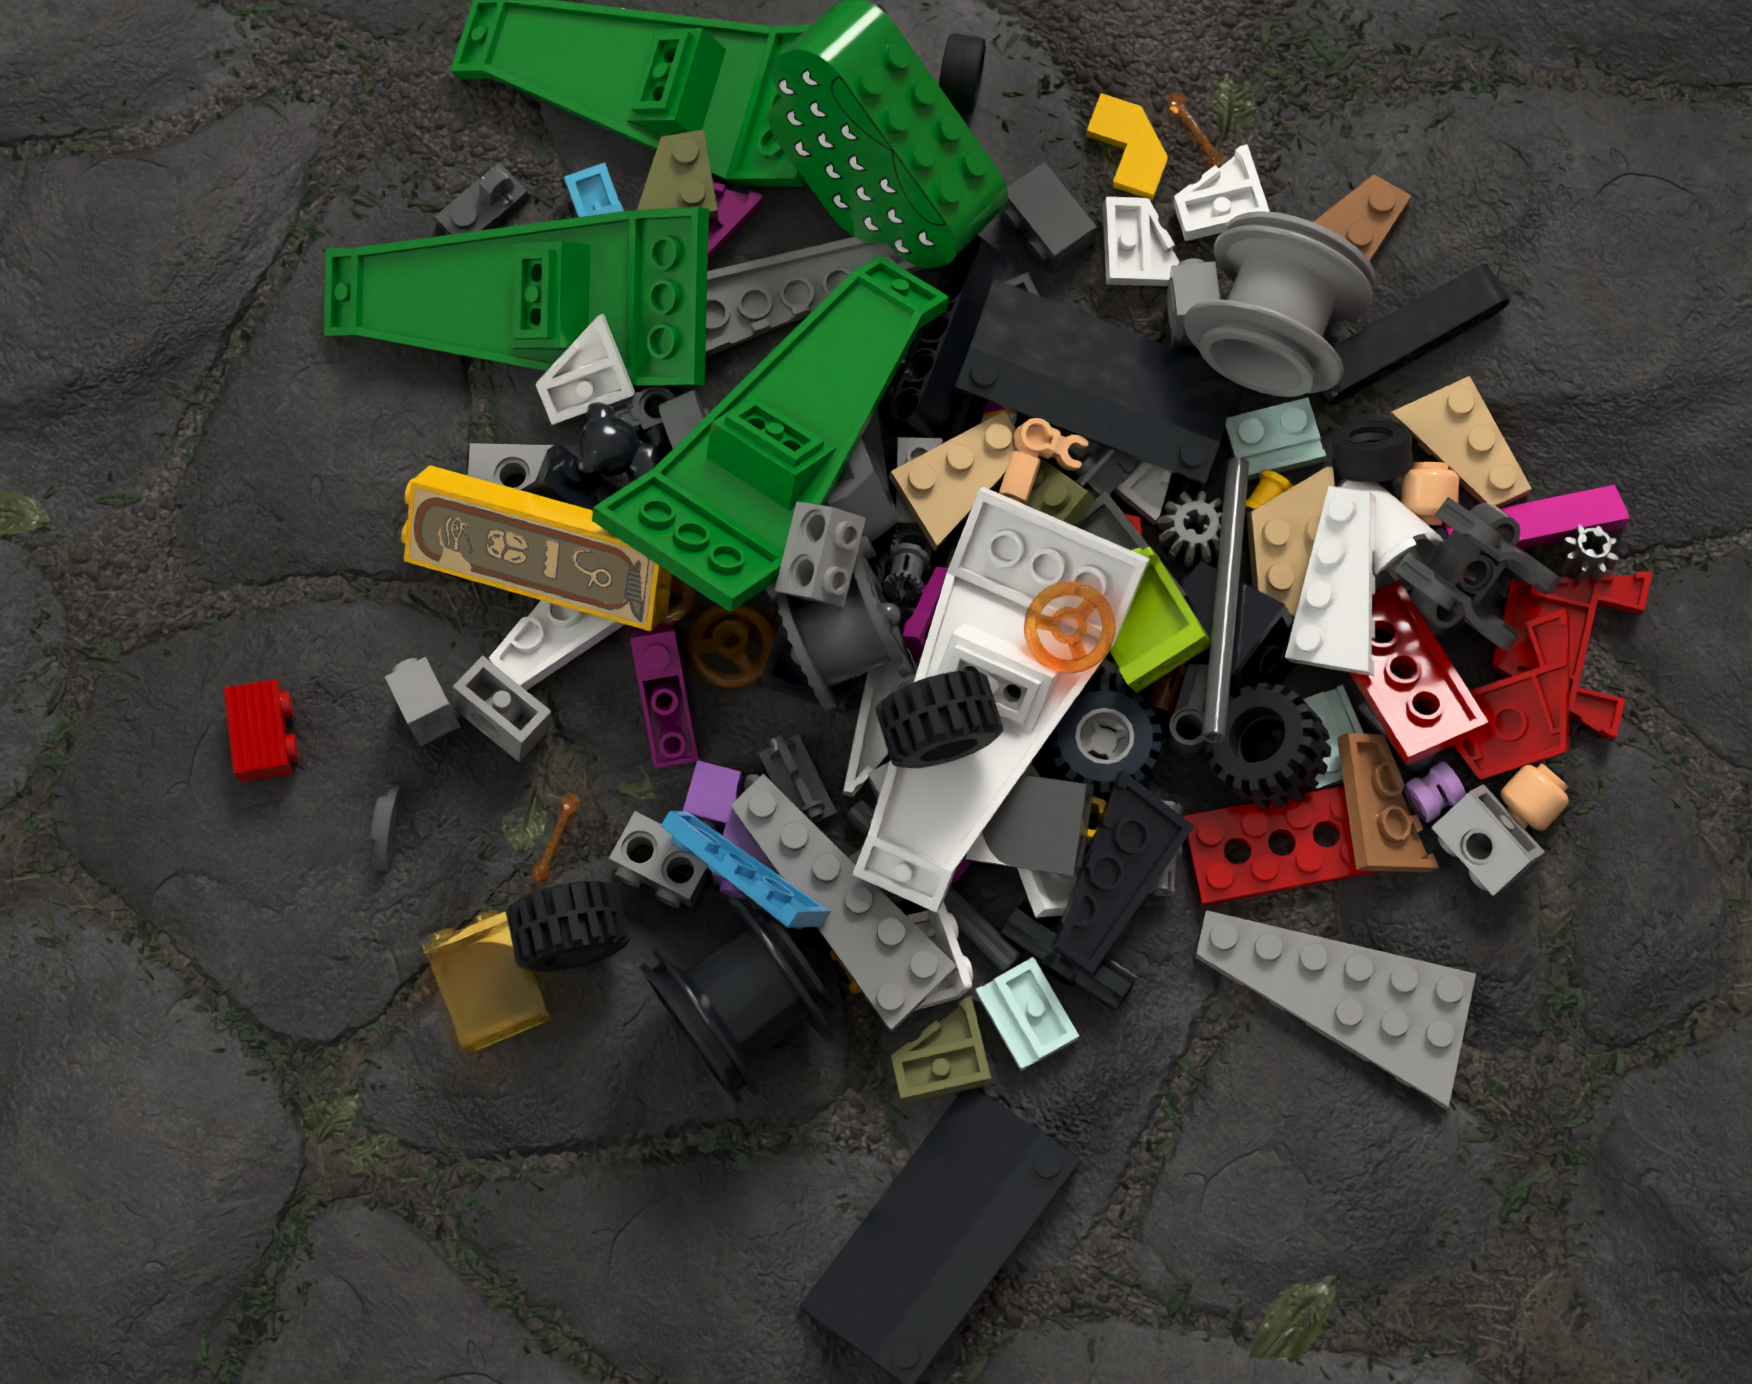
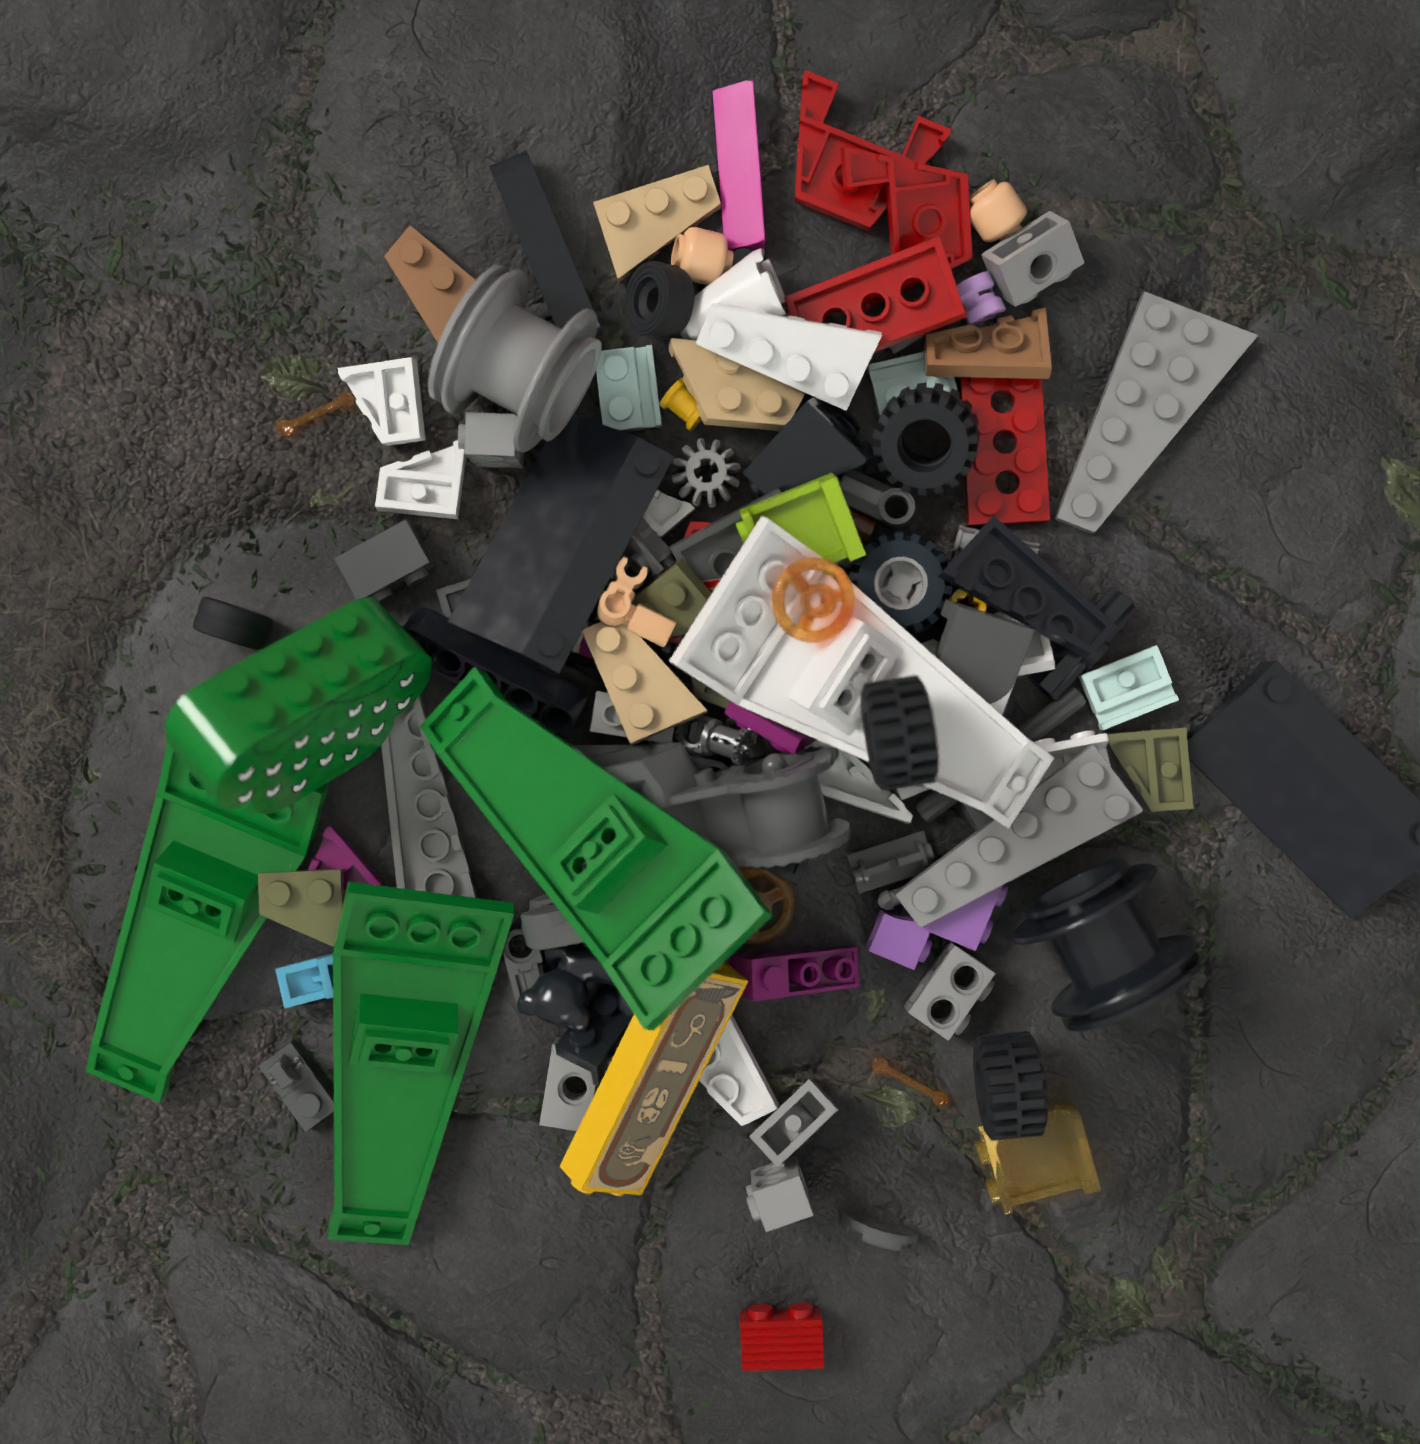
camera: 85 degrees left, 15 degrees up
white wing [535,314,635,425] -> none
dark azure wing [661,811,831,930] -> none
light grey brick [775,502,866,607] -> none
yellow tile [1086,93,1168,201] -> none
dark grey piece [1202,458,1249,743] -> none
dark grey piece [1394,497,1562,652] -> none
dark grey gear [1560,525,1619,582] -> none

